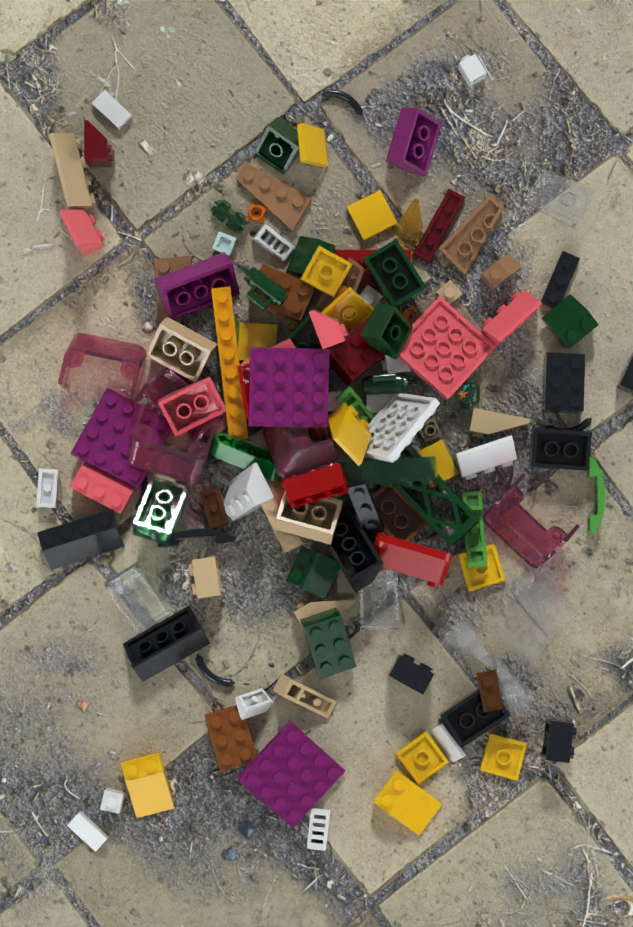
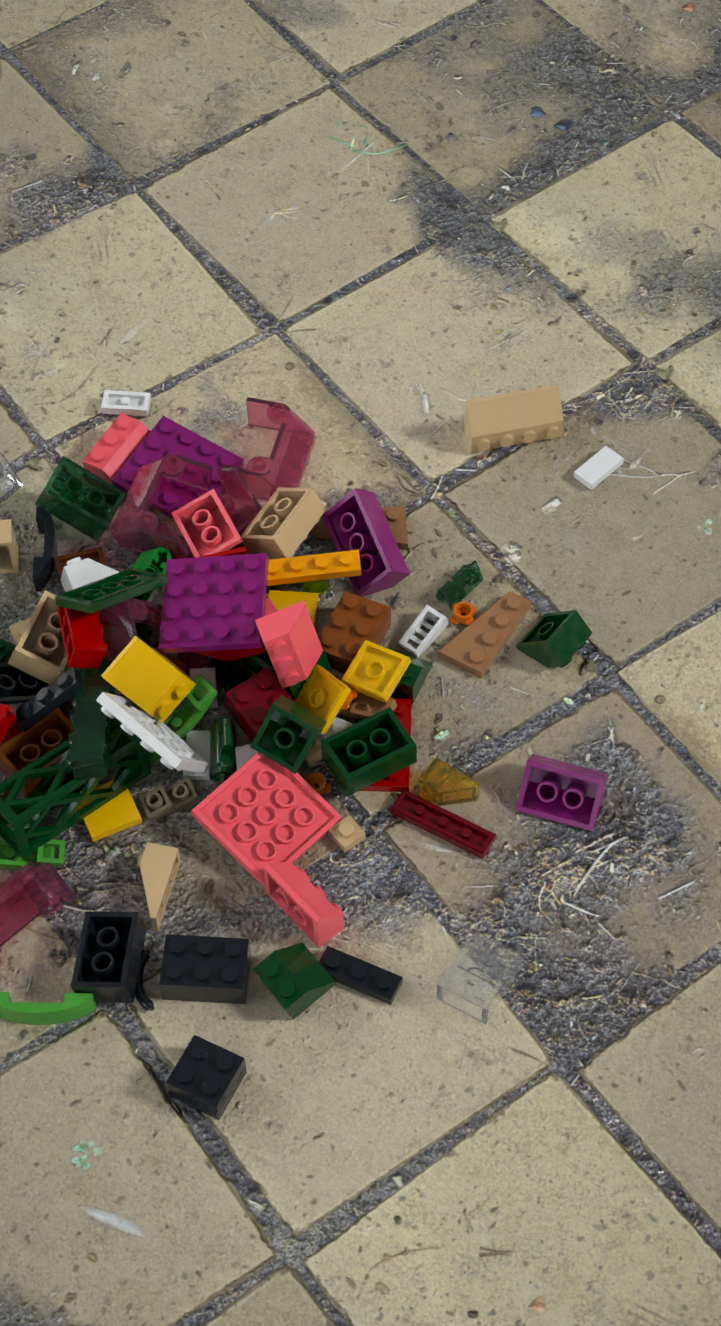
camera: 90 degrees right, 30 degrees down
black slope [37,509,125,570] -> none
coral slope [59,209,105,257] -> none
dark red slope [84,120,115,167] -> none
light aqua plate [212,232,237,257] -> none
dark green piece [242,267,288,311] -> none
yellow tile [297,123,328,167] -> none
black piece [321,89,363,116] -> none
yellow tile [347,190,397,241] -> none
medium nougat wing [438,194,504,275] -> none
white slope [454,435,517,480] -> none
clear green head [455,381,481,409] -> none
white brick [458,54,487,87] -> none
medium nougat slope [480,253,522,291] -> none
none -> dark green tile [55,568,167,614]

